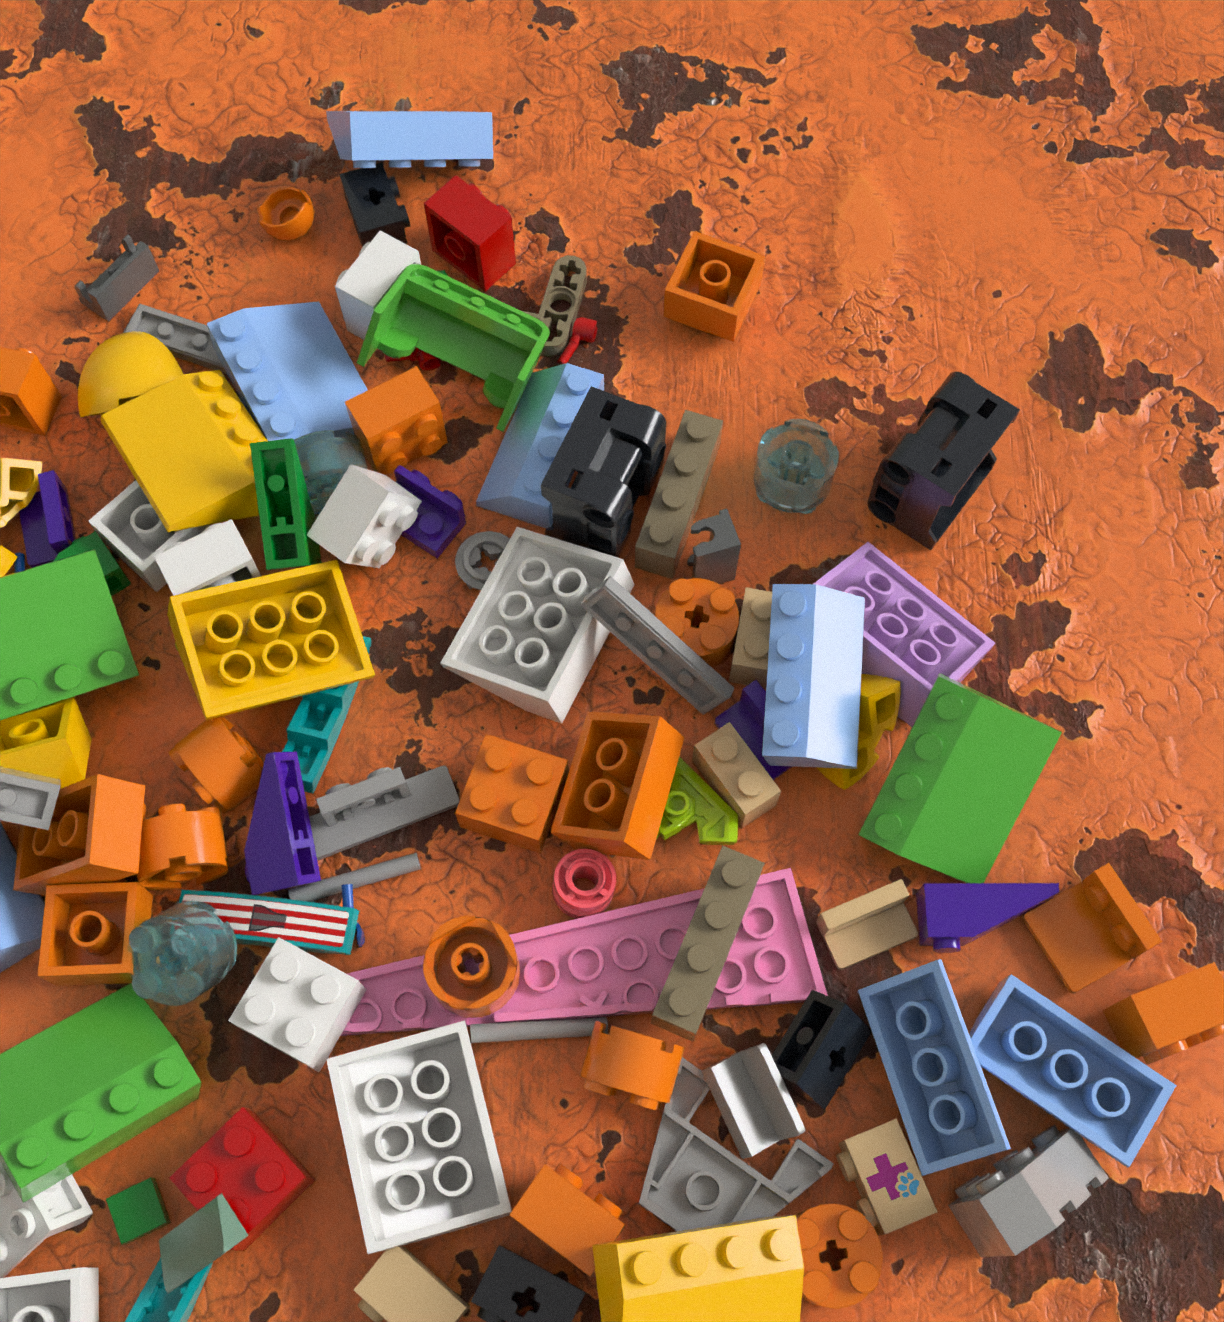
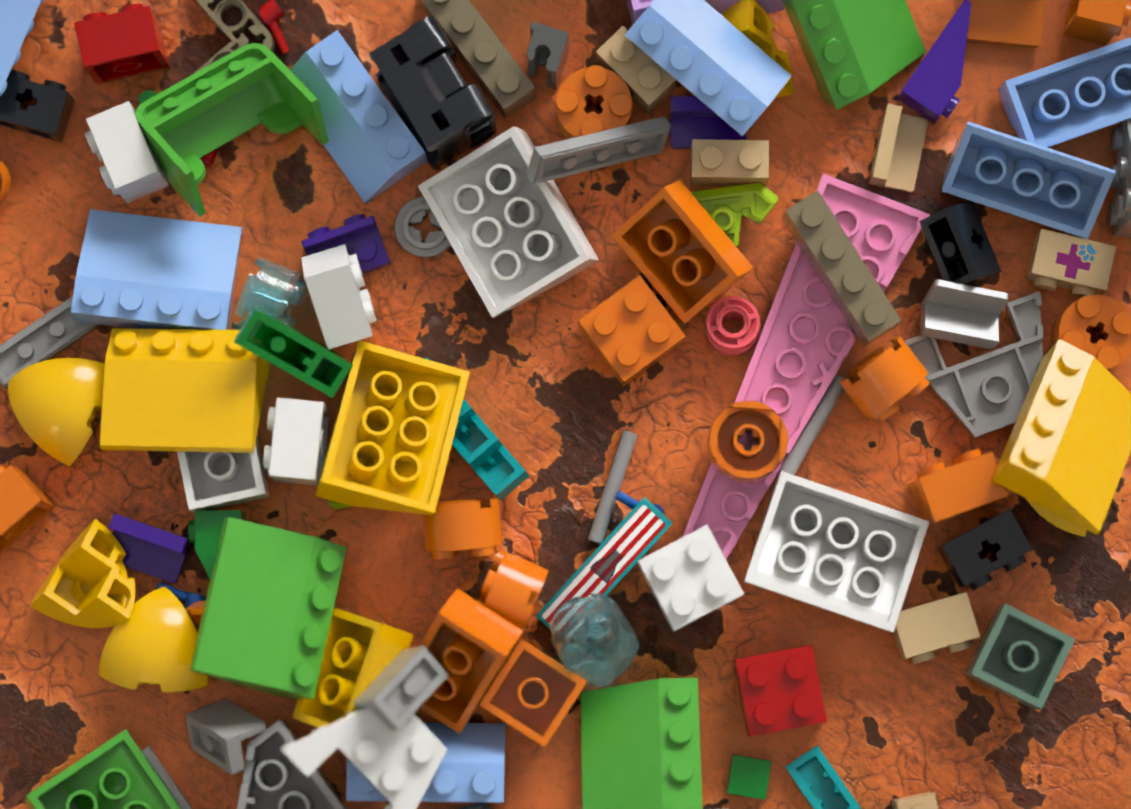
camera: 55 degrees left, 15 degrees up
sand green slope [159,1193,249,1294] -> none
dark purple slope [244,751,321,895] -> none
light grey bracket [309,765,460,861] -> none
orange brick [345,366,448,475] -> none

